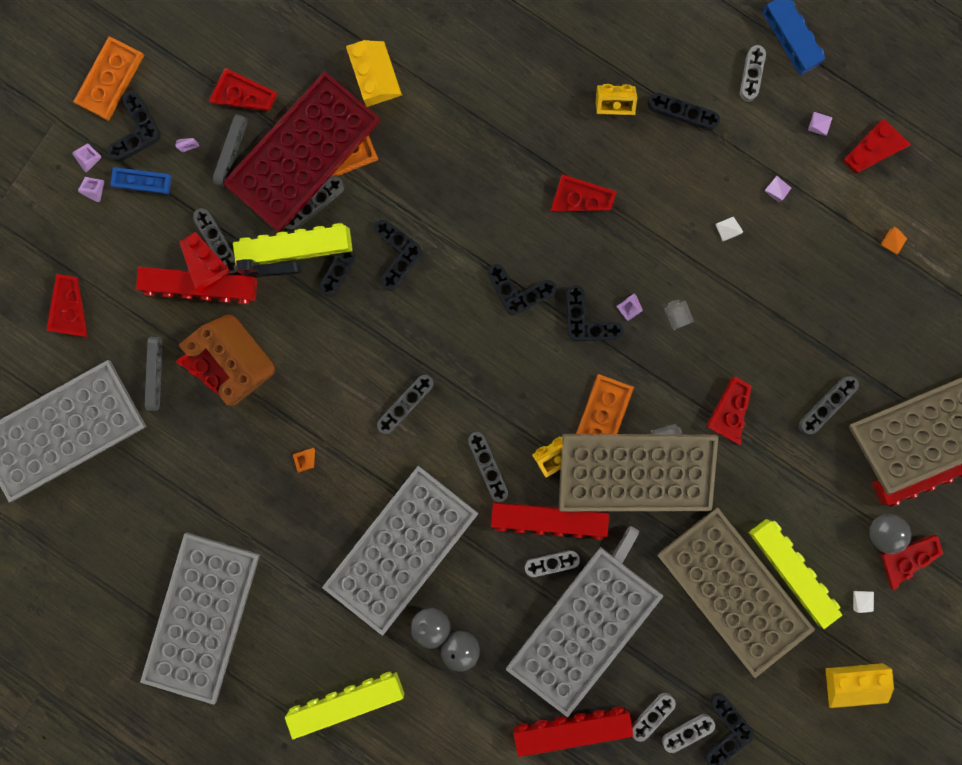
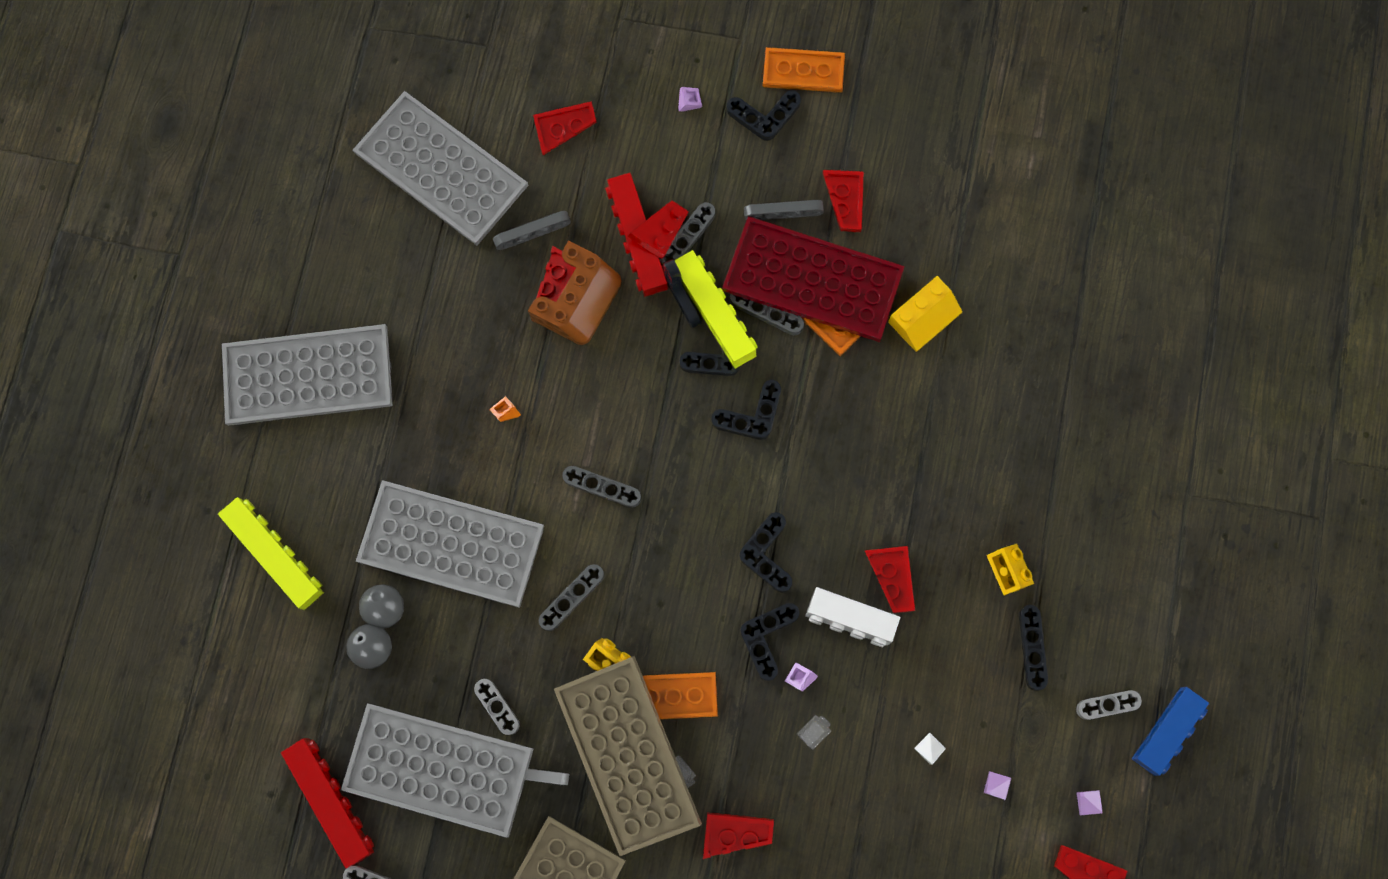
camera: 70 degrees right, 10 degrees down
lavender slope [73,144,101,172] -> none
blue plate [110,167,172,194] -> none
lavender slope [175,138,199,152] -> none
red brick [491,502,609,540] -> none
none -> white brick [806,587,900,647]

